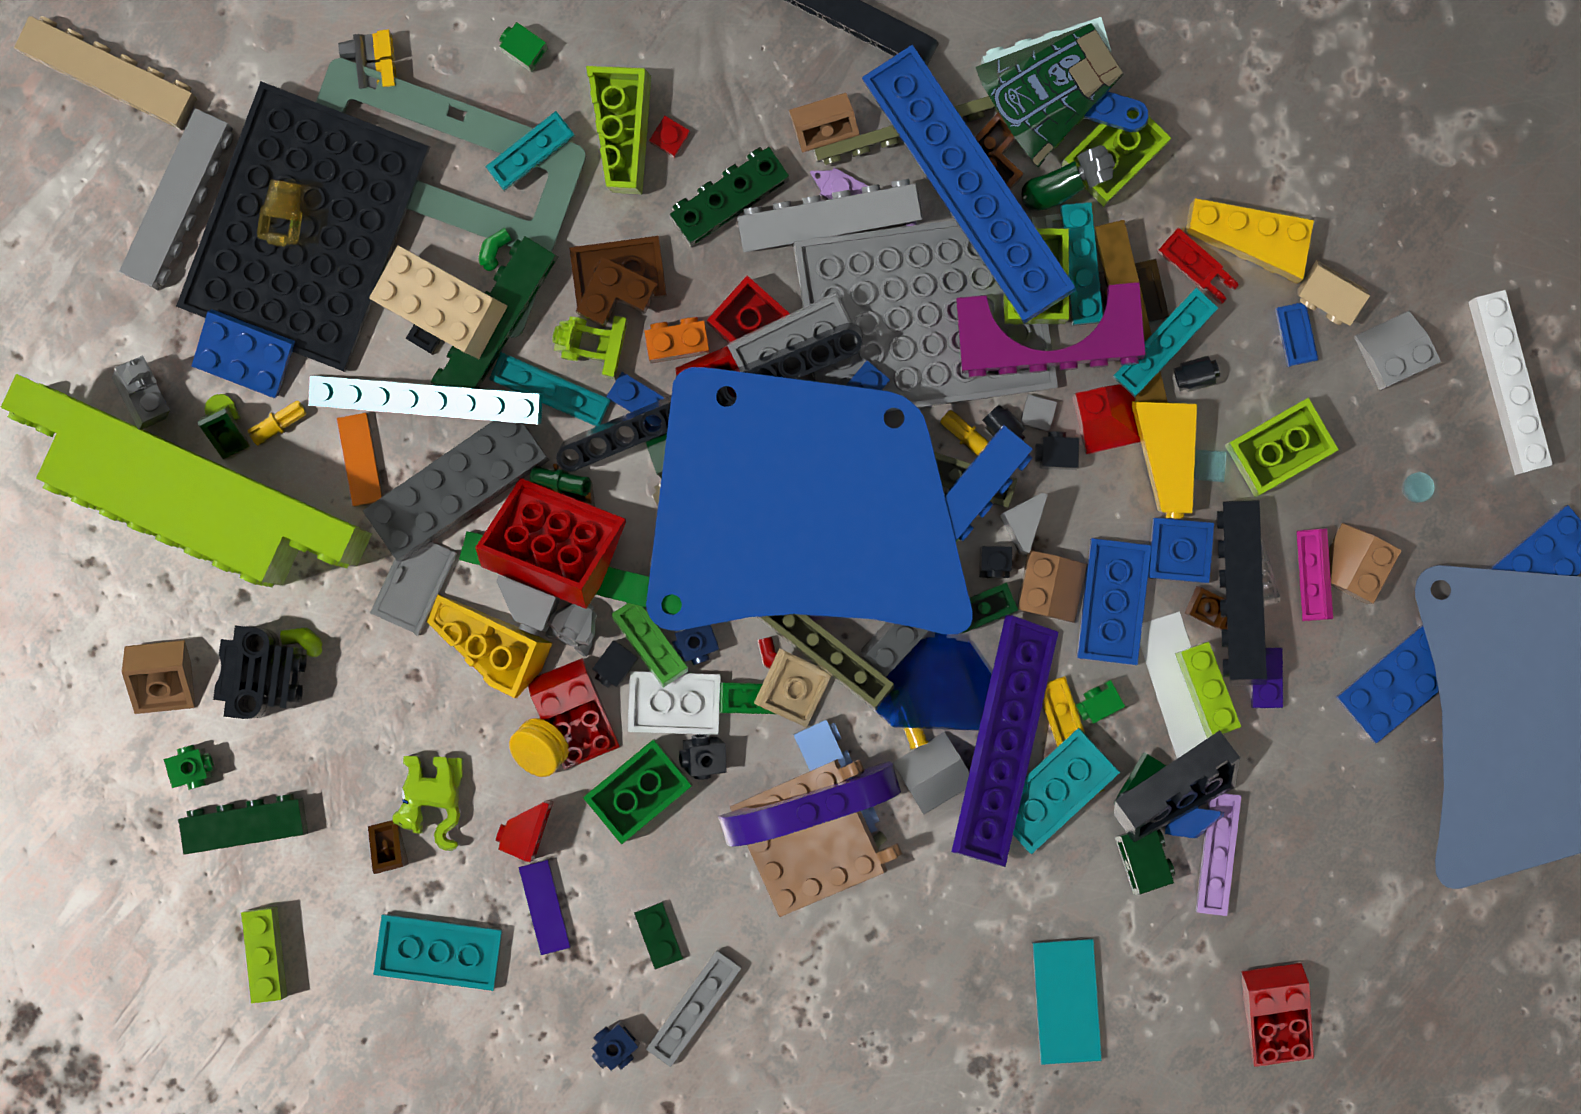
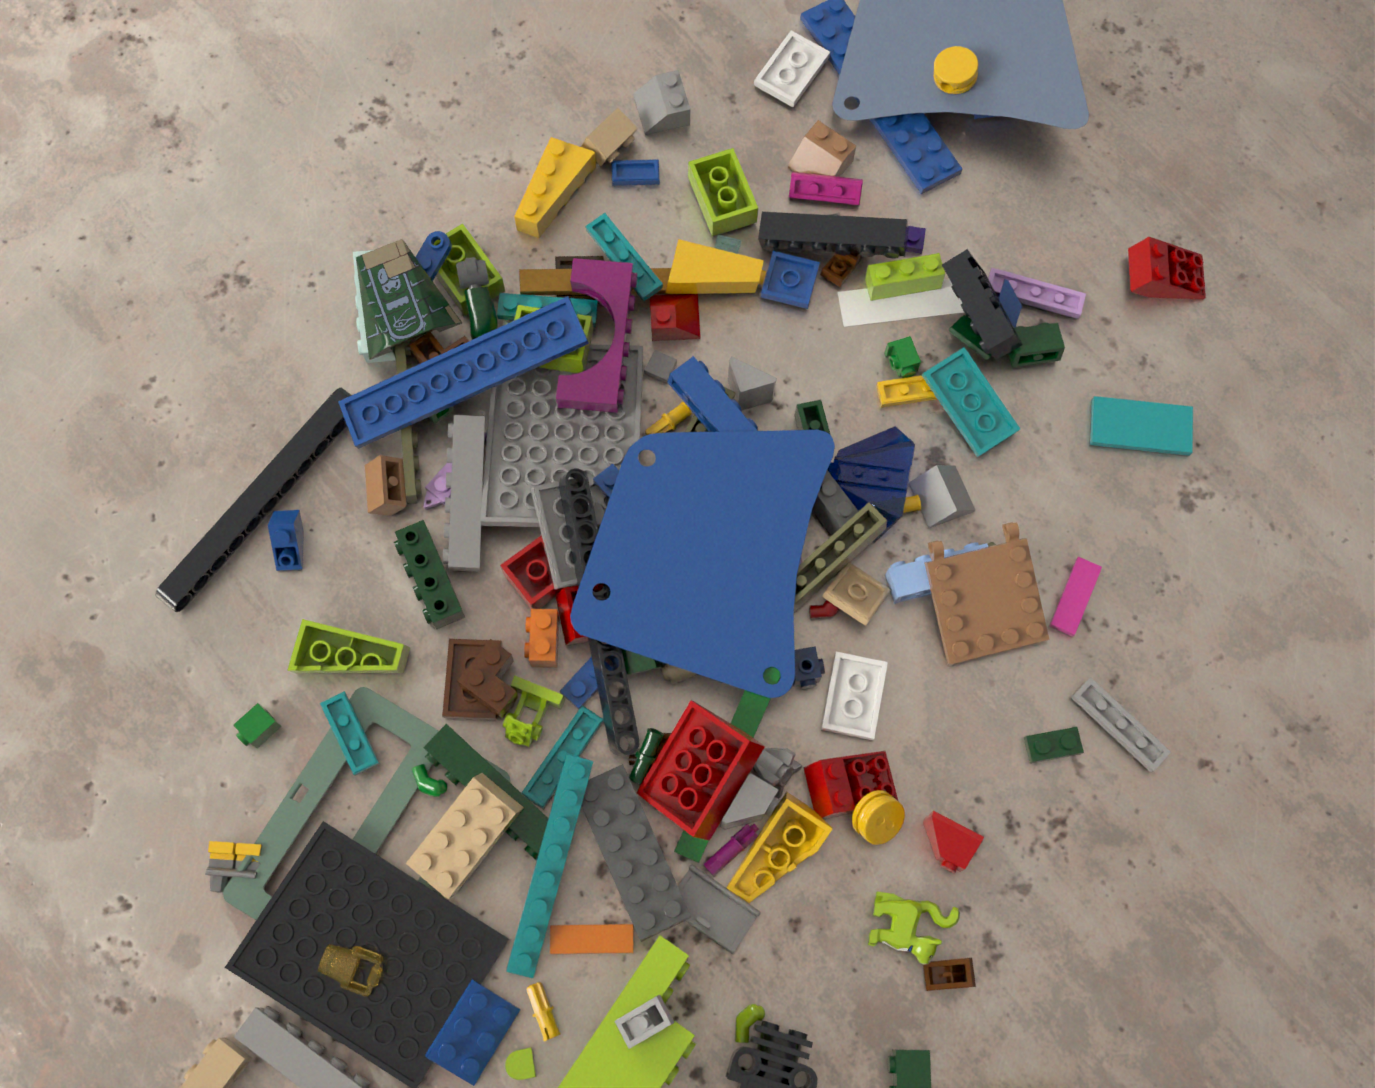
camera: 85 degrees left, 15 degrees down
dark green slope [198,404,250,459] -> none
teal plate [373,914,503,991] -> none
black tile [405,324,441,355] -> none
dark purple tile [518,859,571,955] -> none
green brick [583,739,693,845] -> none
dark blue brick [591,1021,640,1071] -> none
black brick [592,640,639,688] -> none
bright green plate [612,603,688,688] -> none
red plate [649,115,690,158] -> none
black brick [679,734,727,780] -> none
dark purple arch [718,761,901,847] -> none
green plate [719,683,775,714] -> none
dark purple plate [951,615,1059,867] -> none
black brick [979,546,1012,578] -> none
black brick [982,404,1026,440] -> none
medium nougat slope [1016,550,1087,623] -> none
black brick [1035,431,1079,470] -> none
blue plate [1076,538,1152,665] -> none
red hinge [1157,228,1239,304] -> none
black brick [1174,356,1220,392] -> none
clear light blue tile [1402,472,1434,503] -> none
white brick [1468,290,1553,475] -> none
none -> blue slope [268,510,304,571]
none -> light grey slope [615,995,675,1049]
none -> magenta piece [703,824,759,876]
none -> white plate [754,30,830,107]
none -> yellow head [934,46,978,94]
none -> dark pink tile [1049,557,1102,637]

